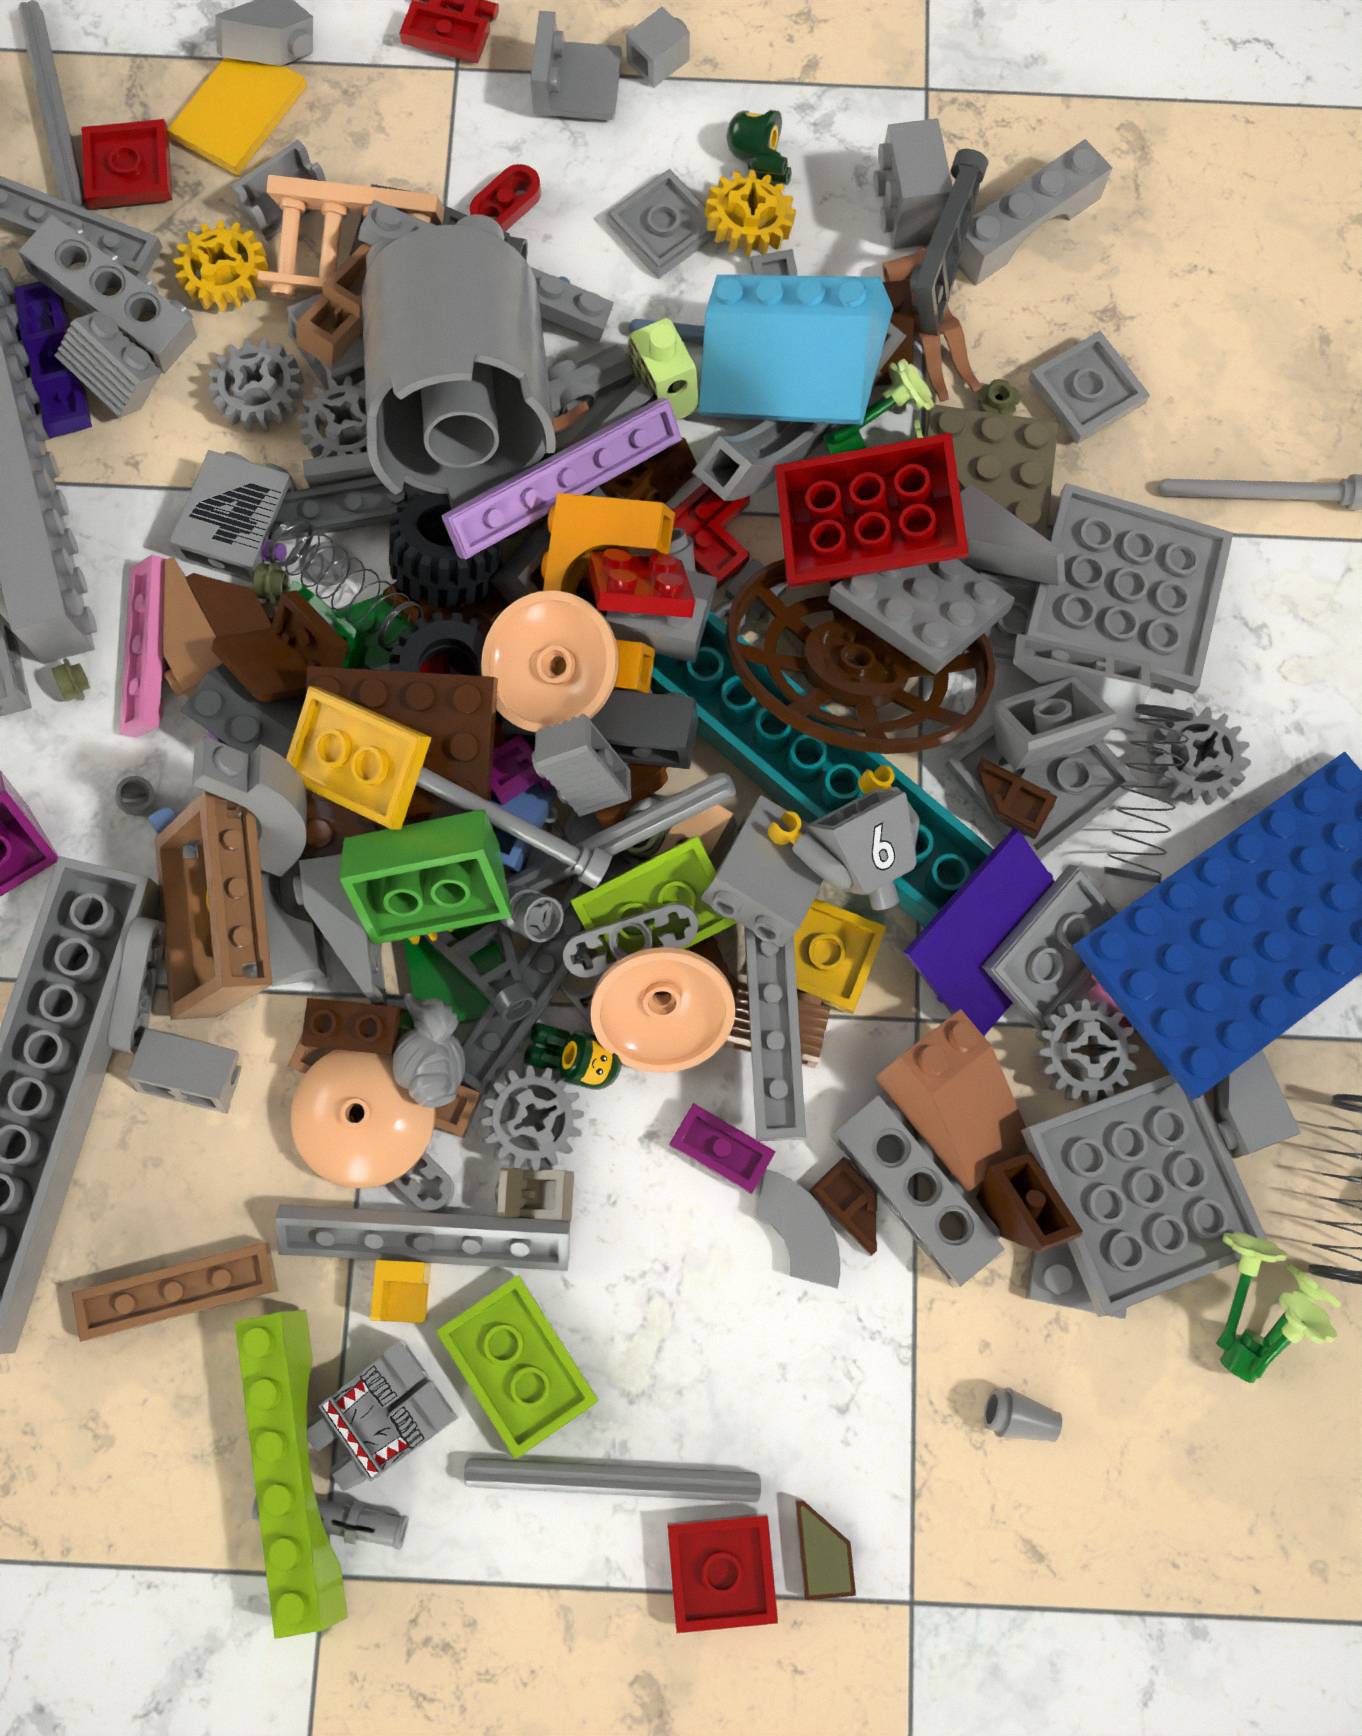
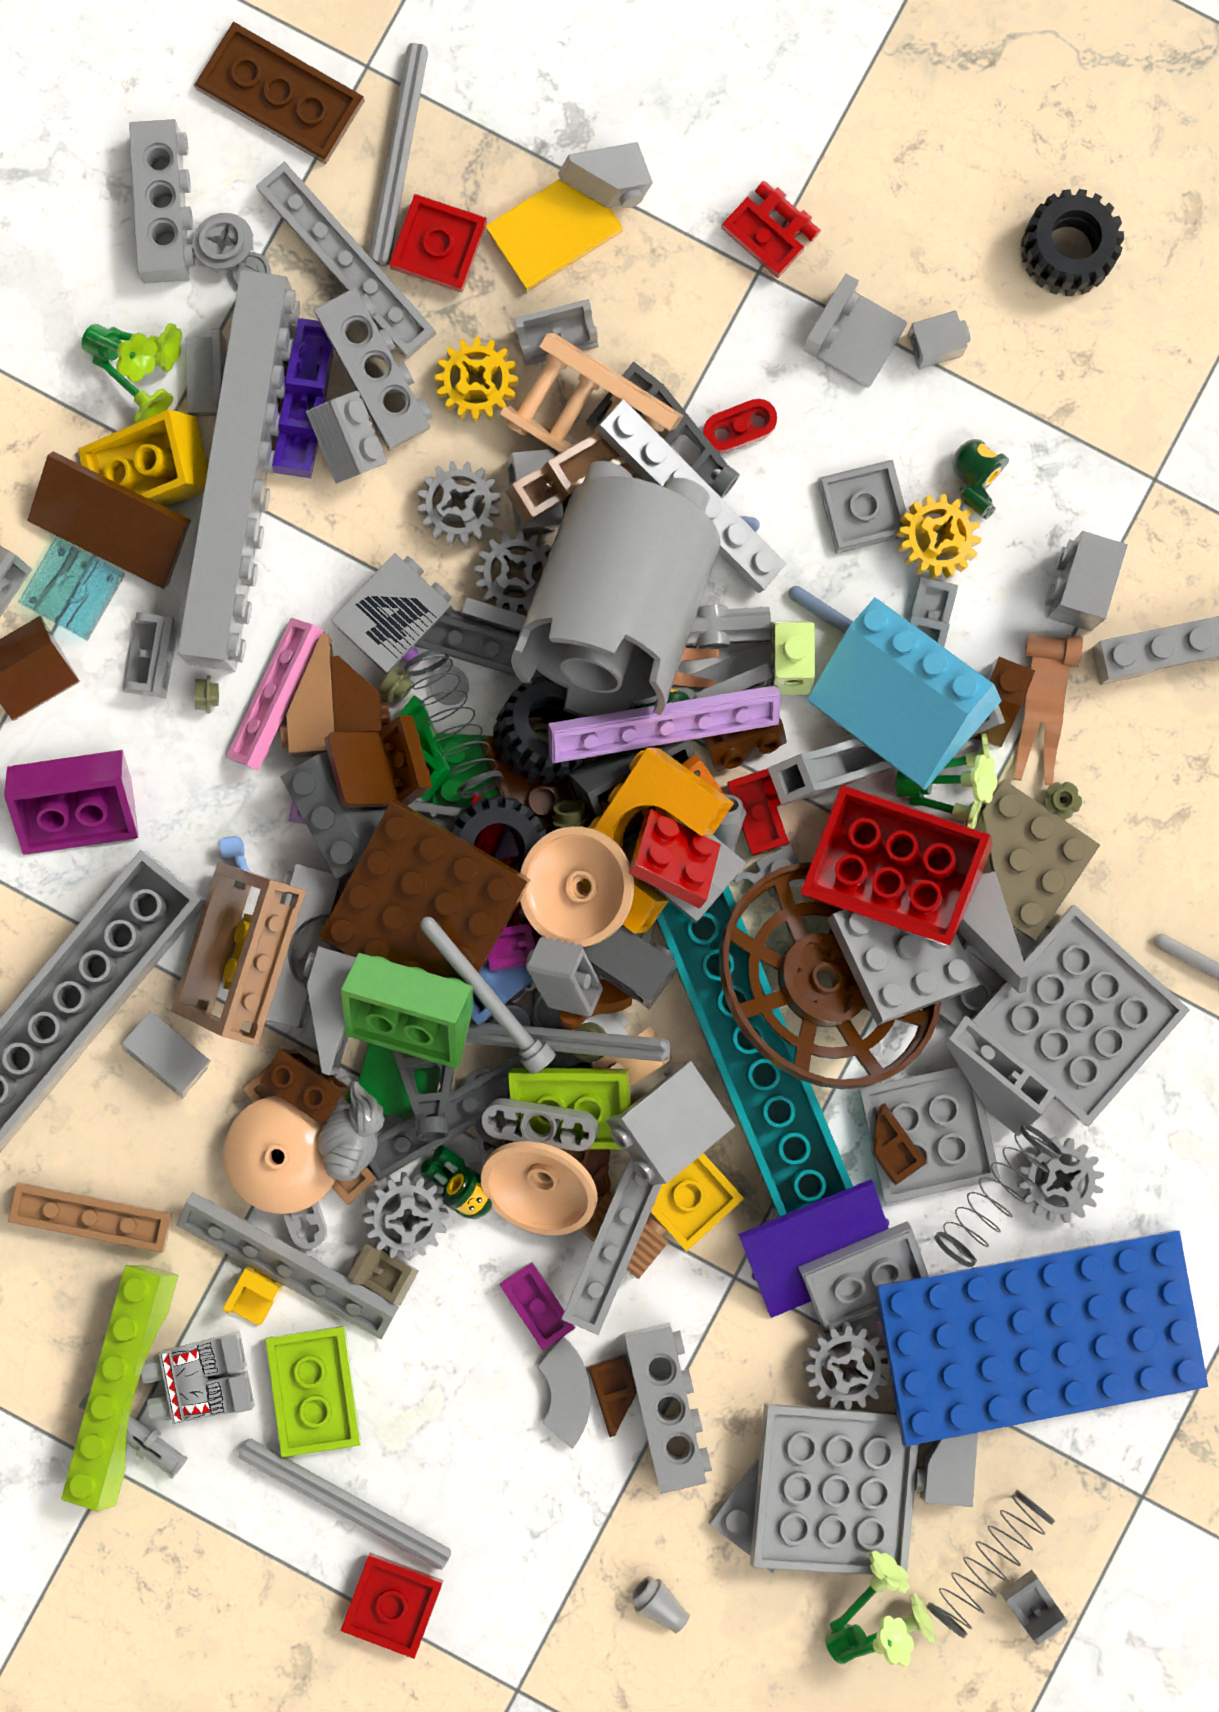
camera: 25 degrees right, 10 degrees up
light grey beam [108,916,166,1054] -> none
light grey hinge [115,776,154,816] -> none
light grey arch [192,736,307,877] -> none
yellow tile [286,686,432,830] -> none
light grey wheel [501,885,564,943] -> none
light grey torso [767,765,920,910] -> none
olive tile [795,1499,856,1600] -> none
nougat slope [875,1009,1026,1192] -> none
dark grey plate [910,149,988,336] -> none
reddish brown slope [976,1152,1083,1252] -> none
light grey slope [991,676,1117,770] -> none
light grey plate [1028,331,1150,444] -> none

